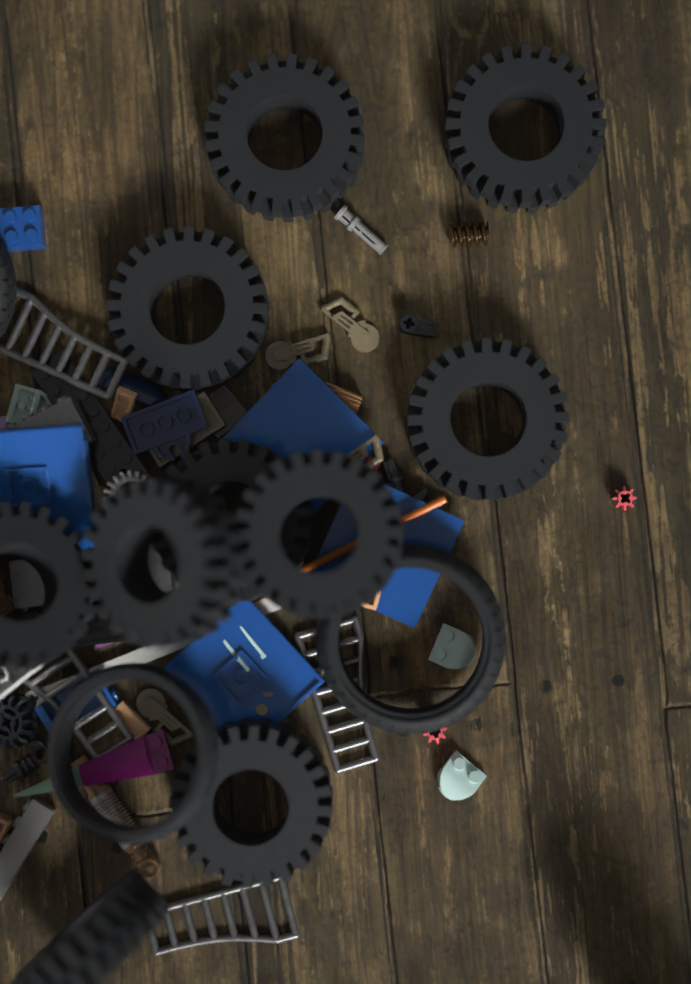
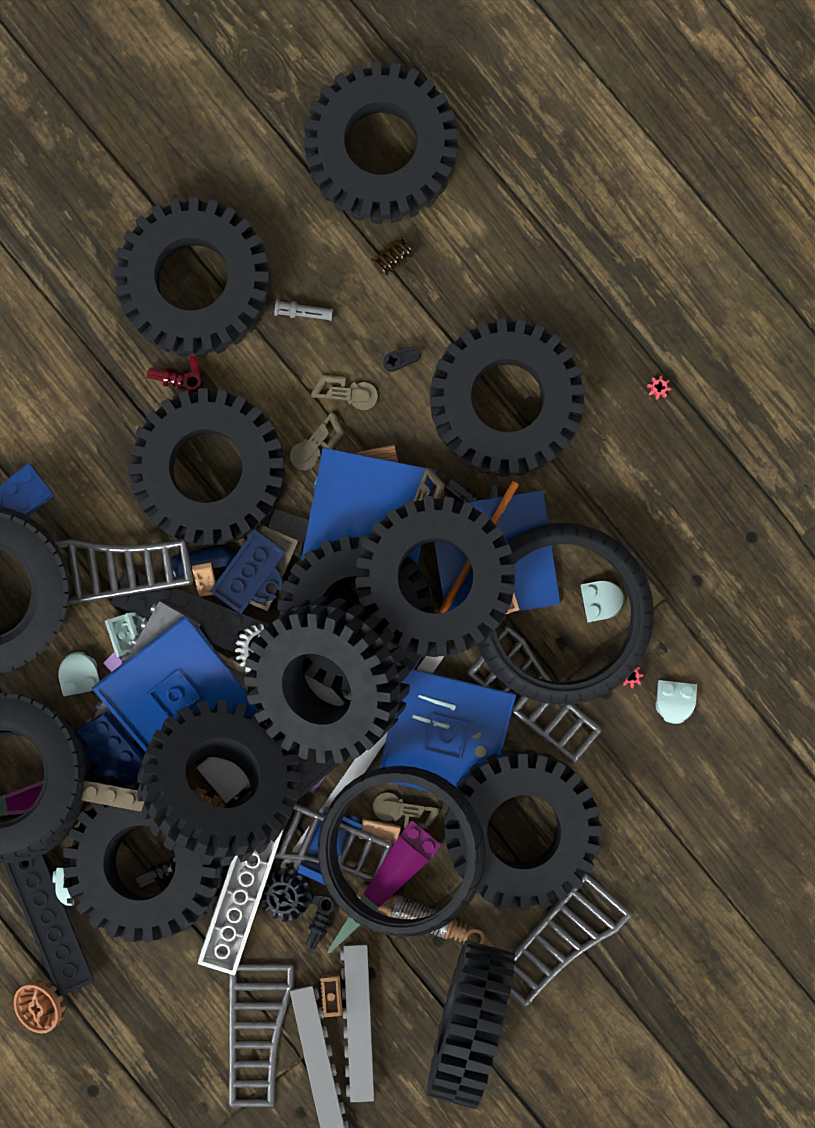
camera: 40 degrees left, 0 degrees up
none -> dark red piece [147,356,203,393]

